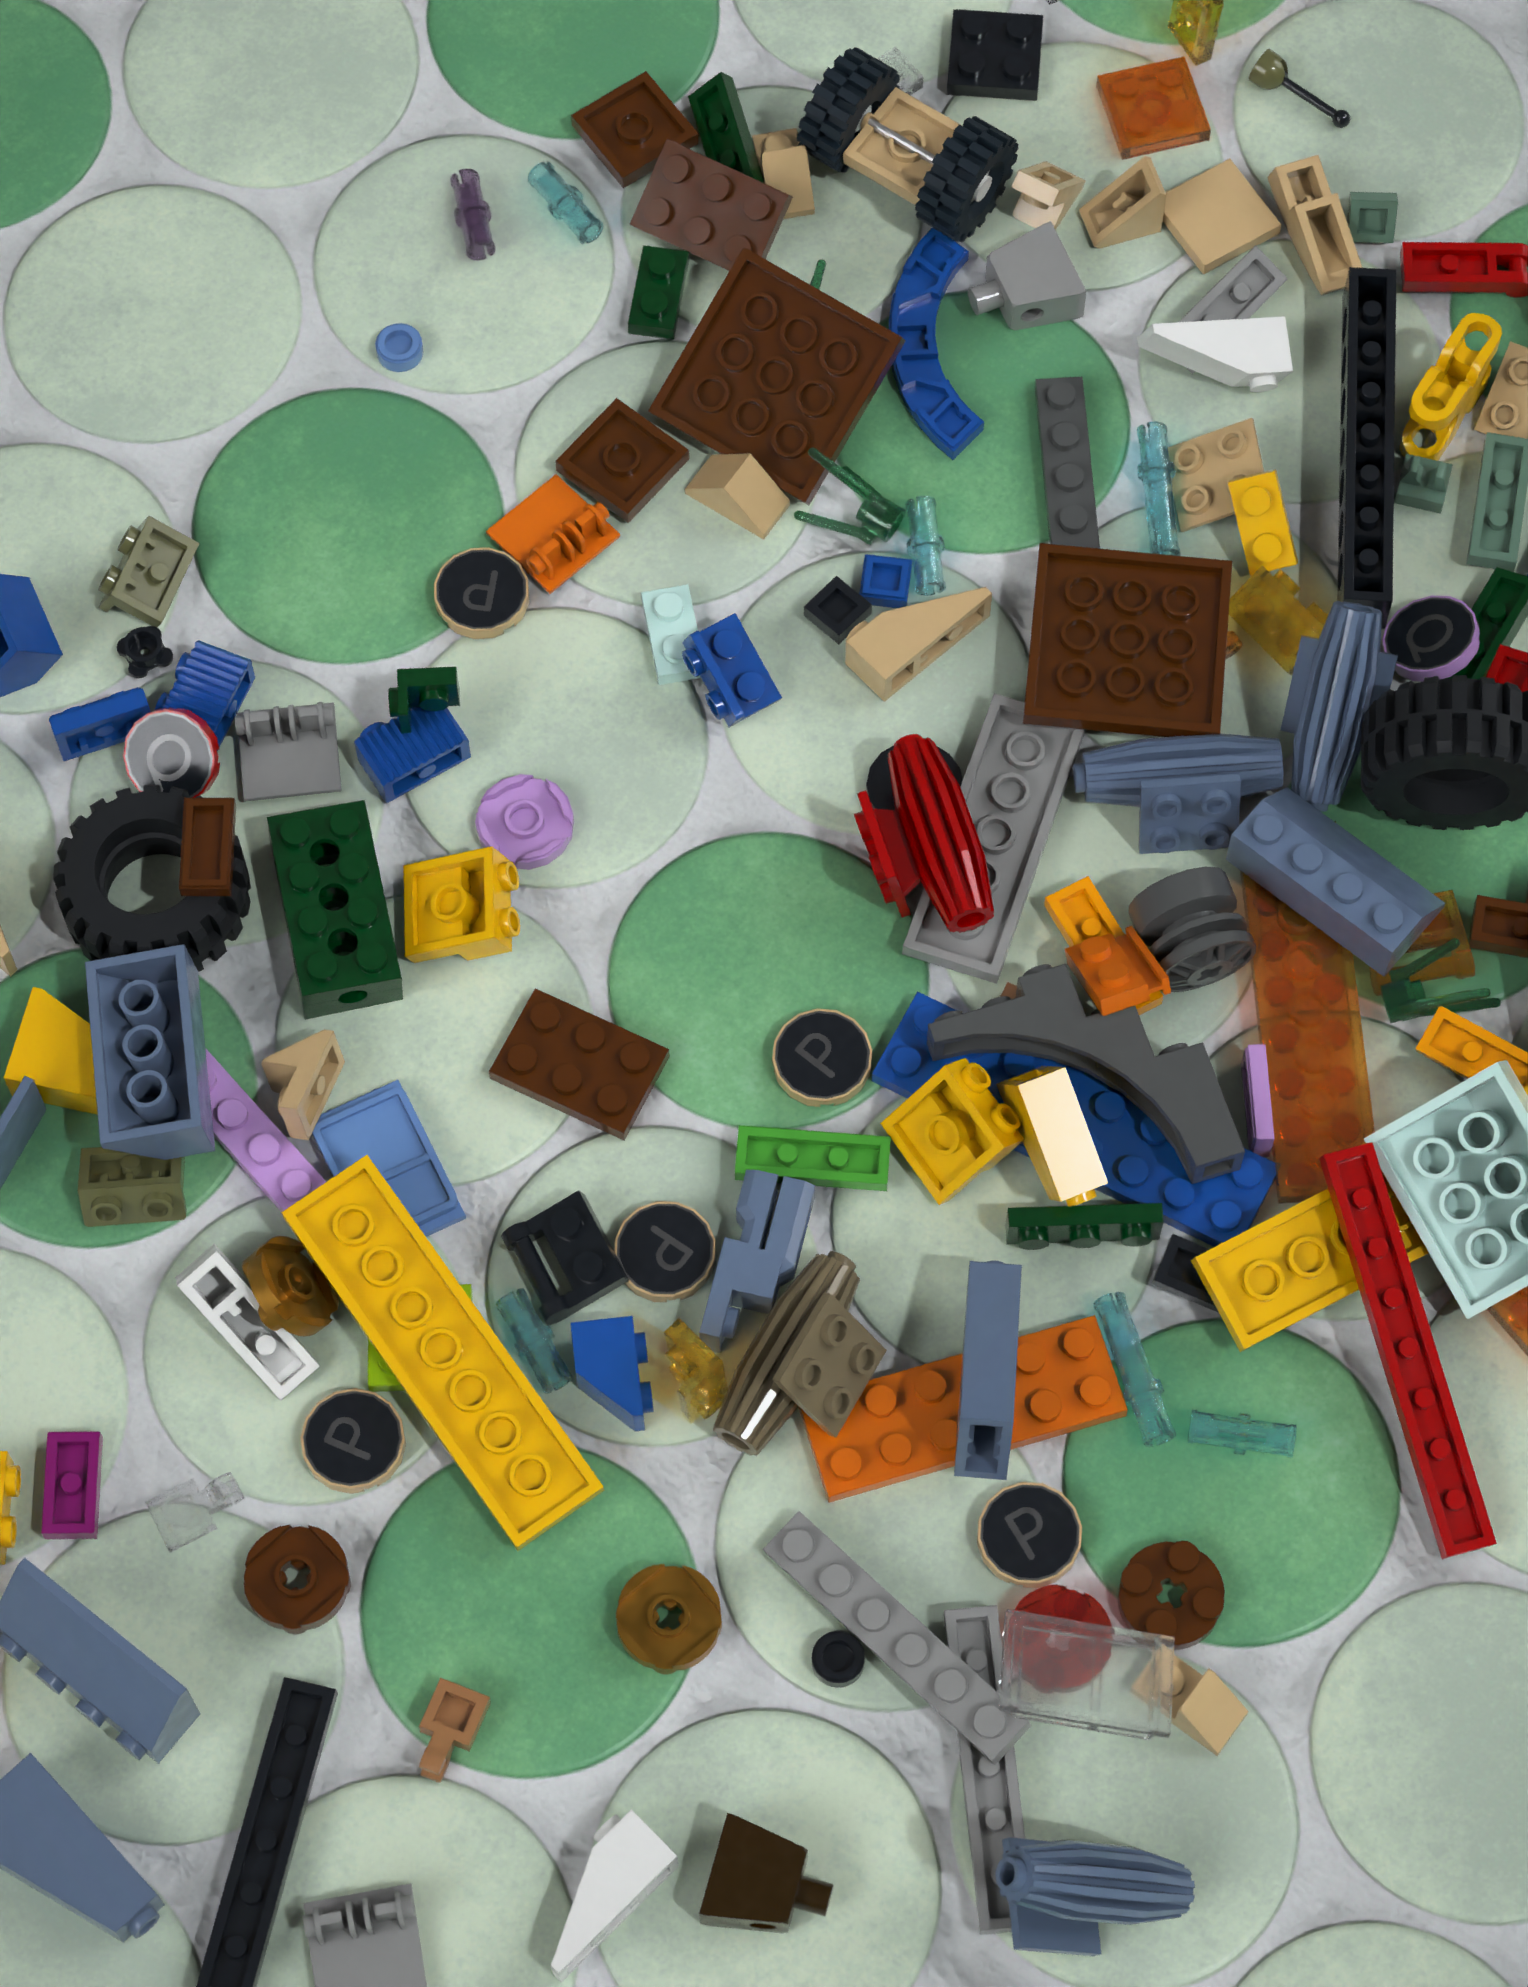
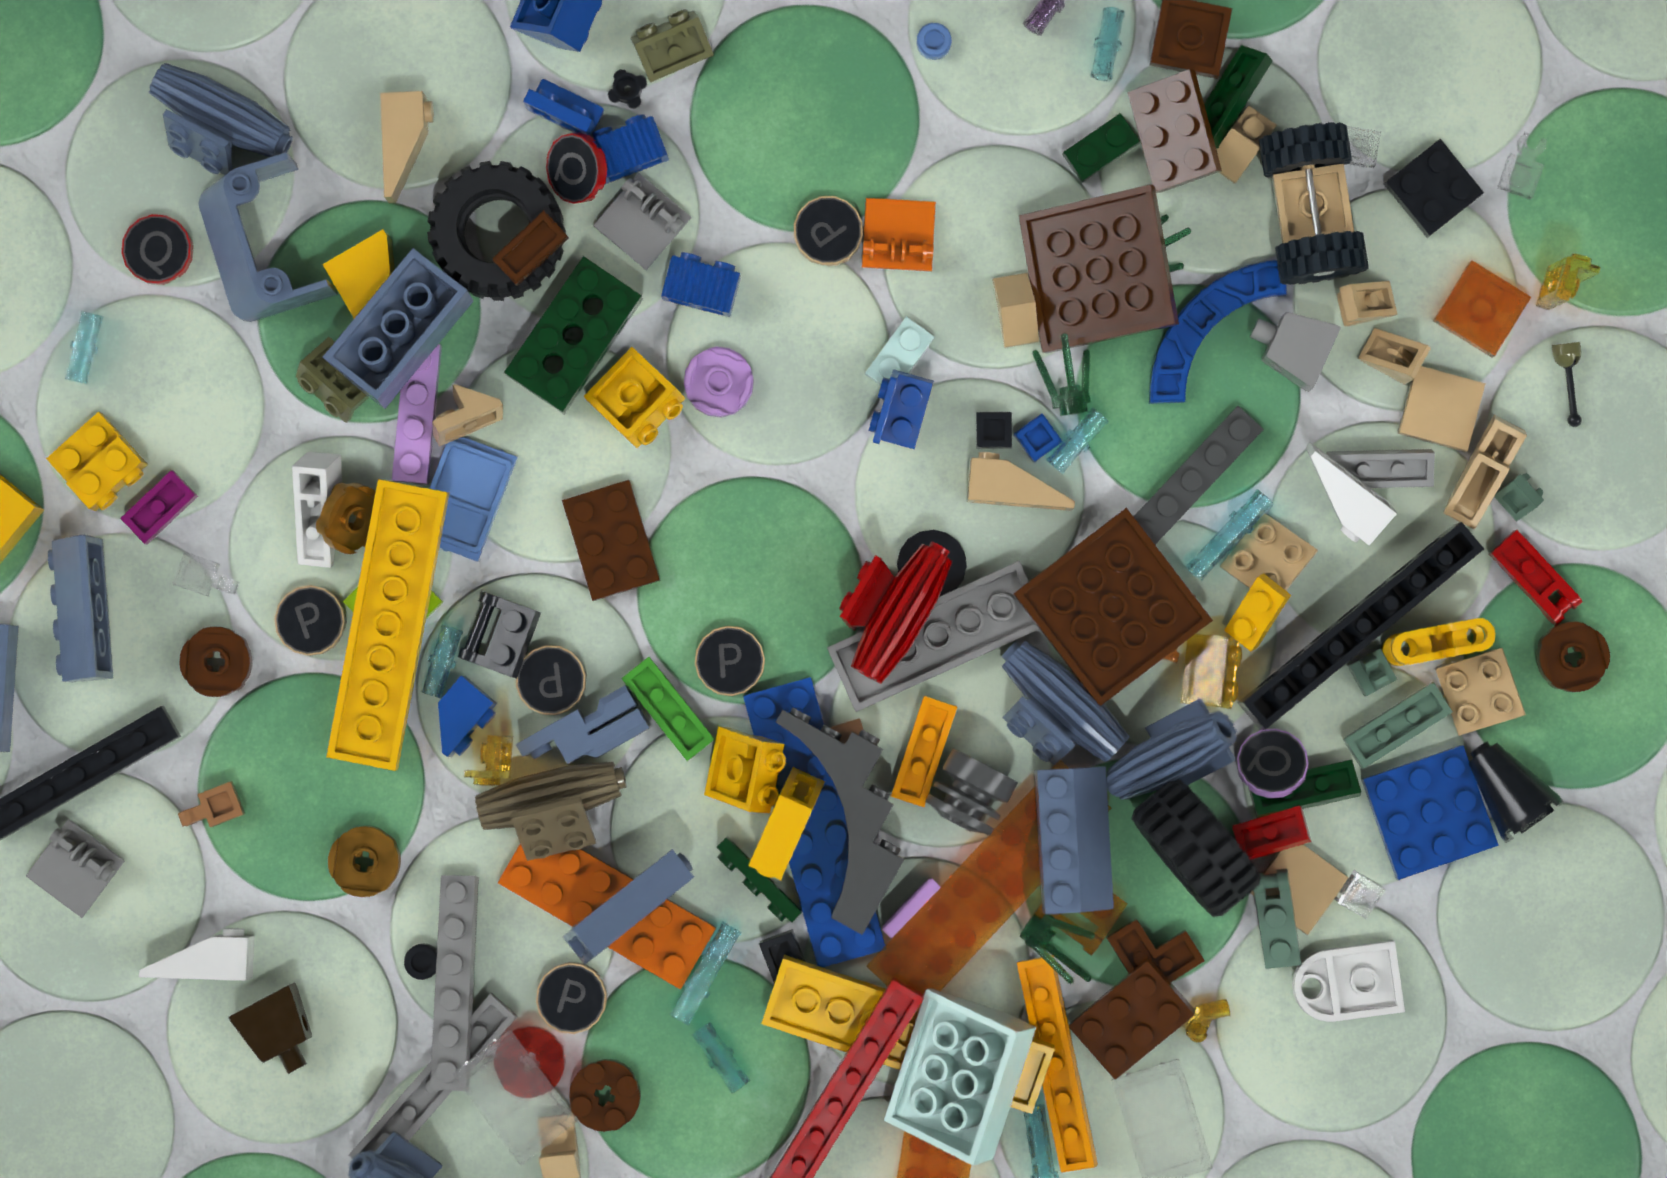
camera: 50 degrees right, 20 degrees up
dark green bracket [388,667,460,733] -> none
reddish brown plate [555,398,689,523] -> none
orange plate [1065,926,1171,1016] -> none

